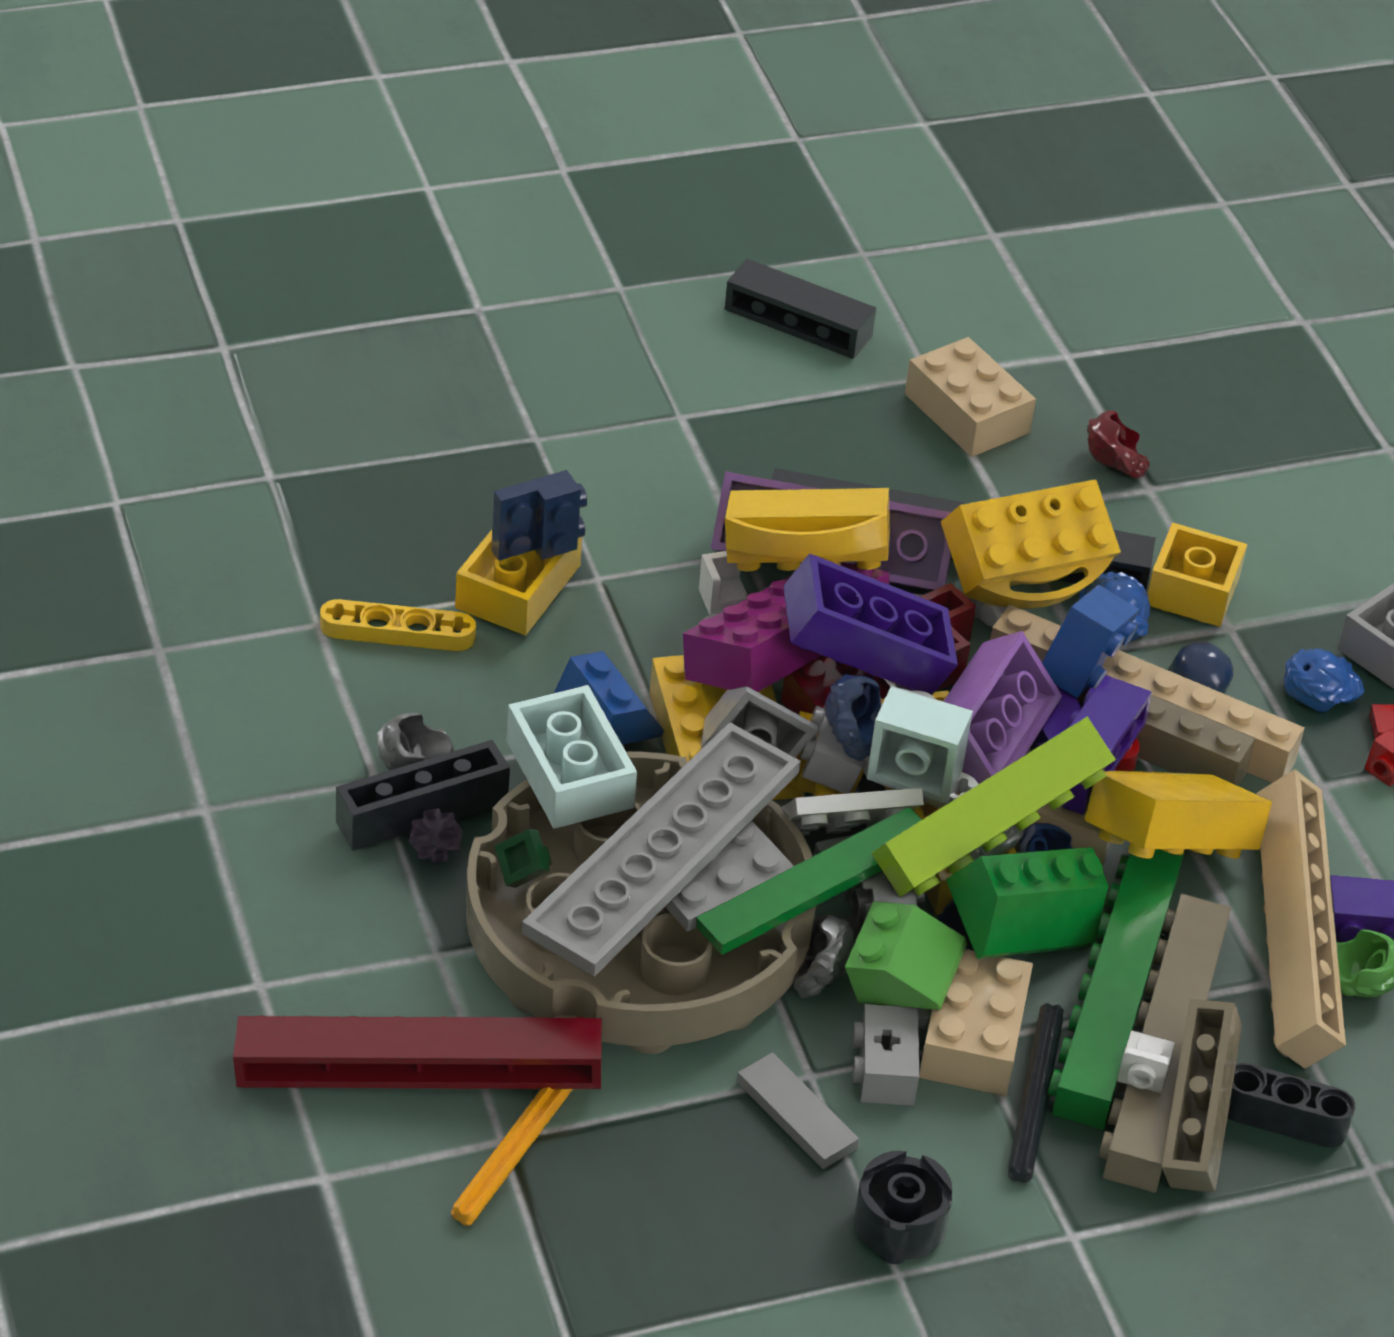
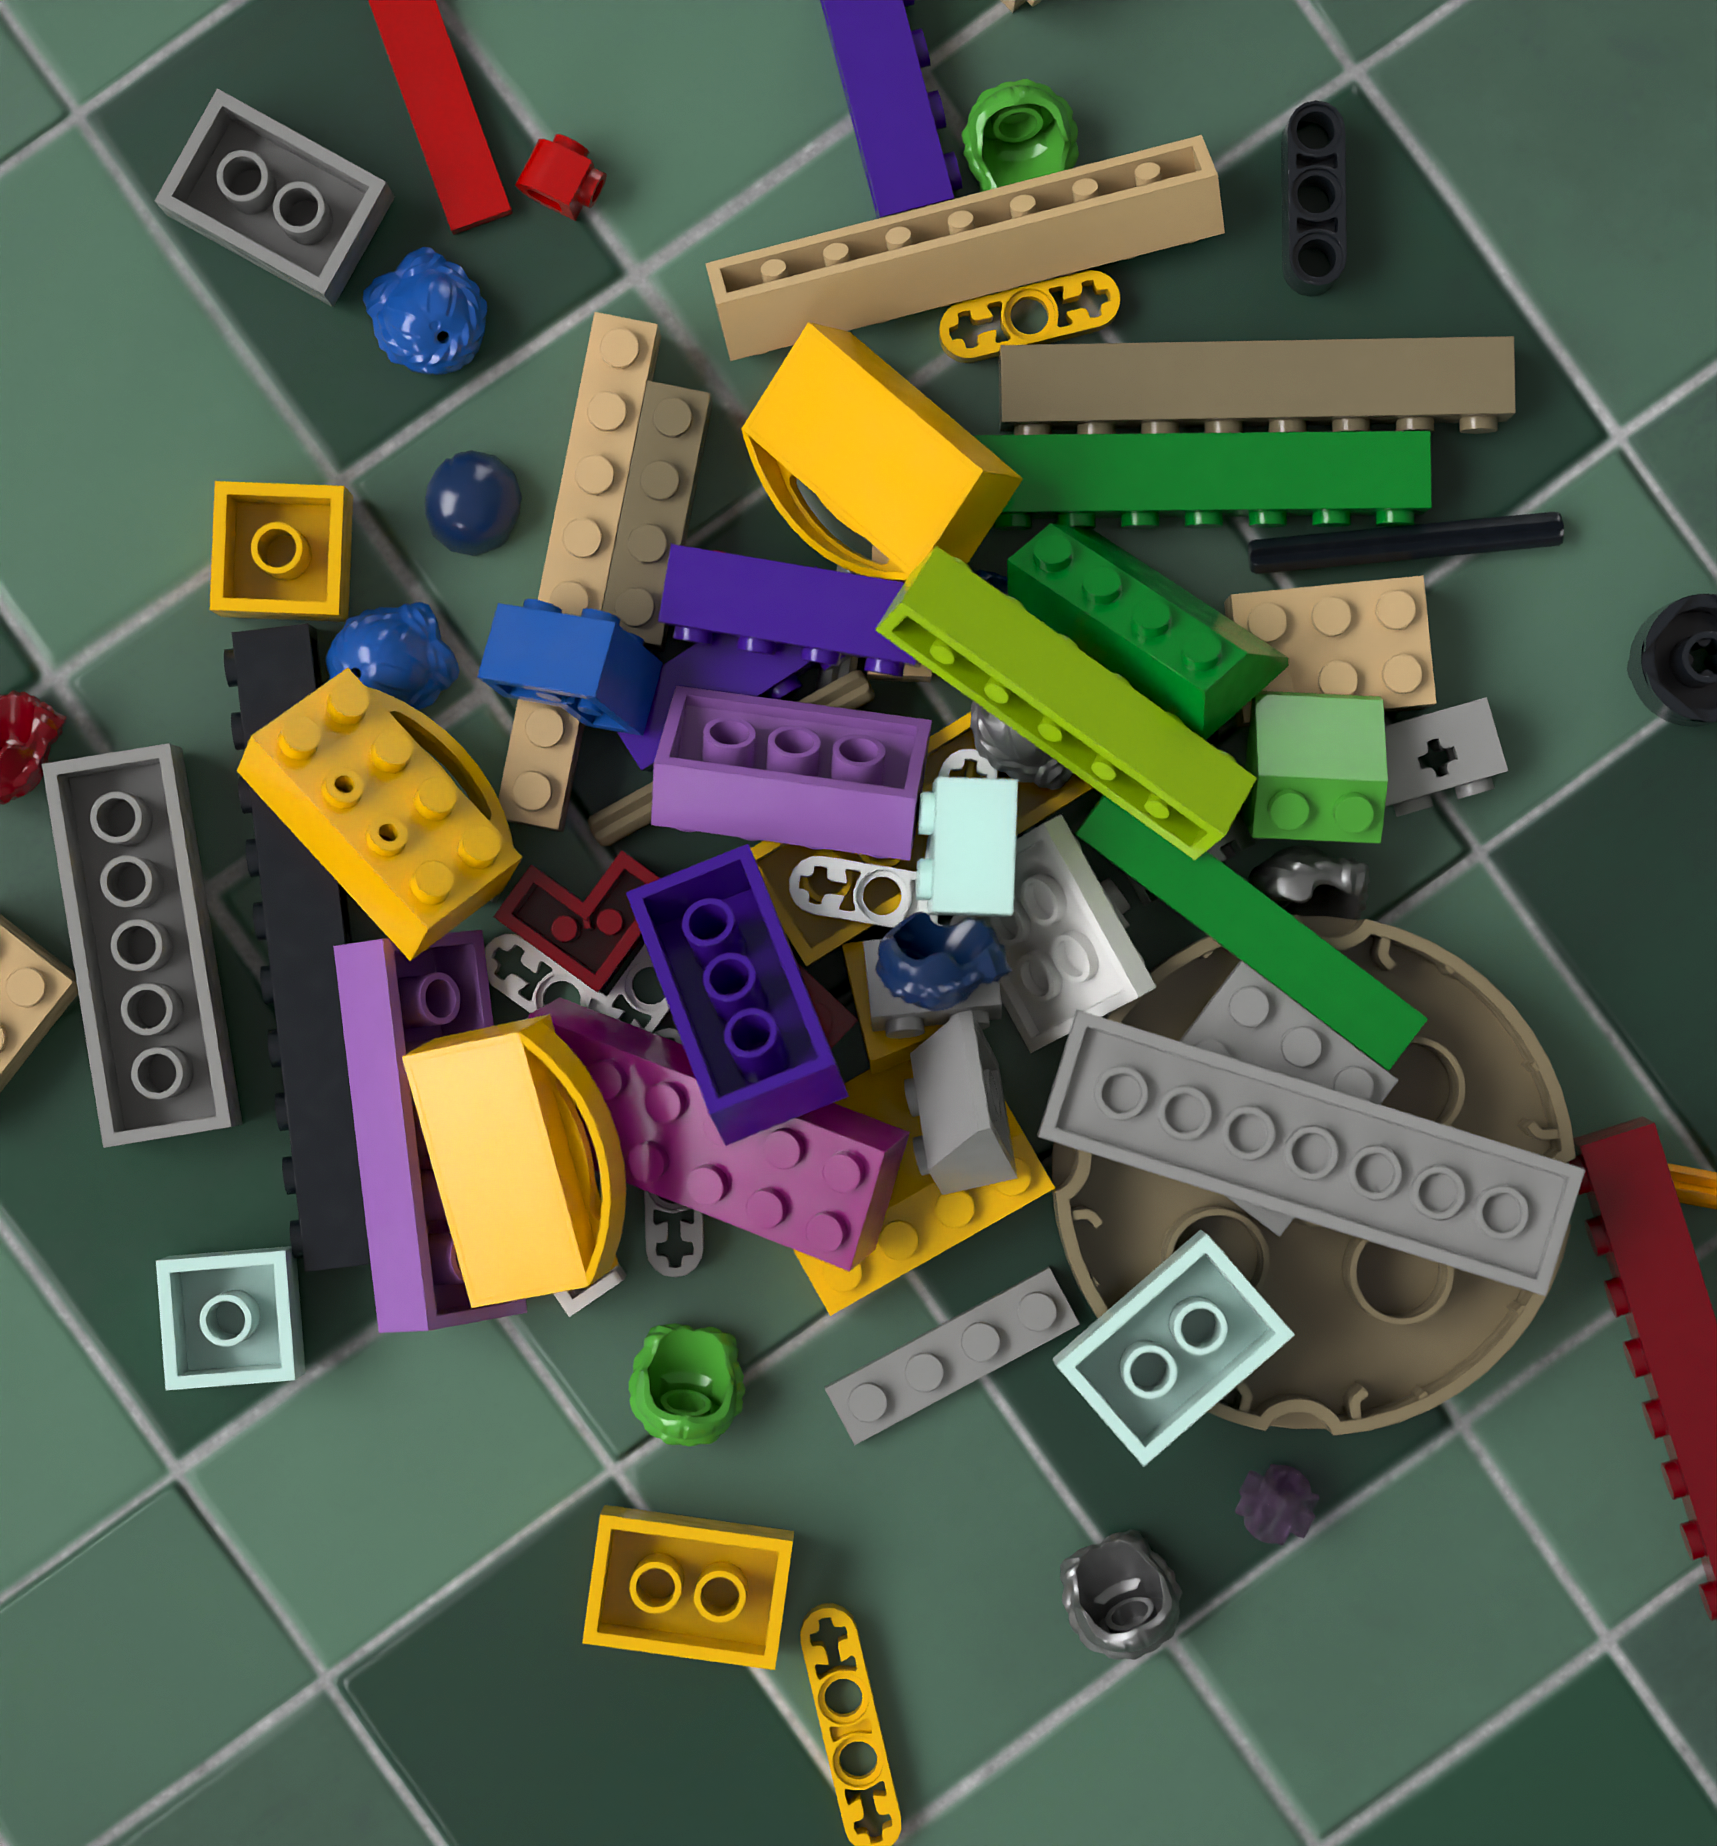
camera: 110 degrees left, 45 degrees up
black brick [336,740,510,851] -> none
dark blue plate [491,470,587,561] -> none
dark green tile [495,829,553,888] -> none
blue slope [554,651,664,745] -> none
light grey tile [737,1052,859,1169] -> none
white bracket [1117,1030,1175,1093] -> none
dark tan brick [1162,999,1242,1192] -> none
none -> light grey brick [42,743,243,1148]
none -> light aqua brick [156,1246,305,1390]
none -> bright green hair [628,1323,746,1446]
none -> yellow beam [939,270,1120,363]

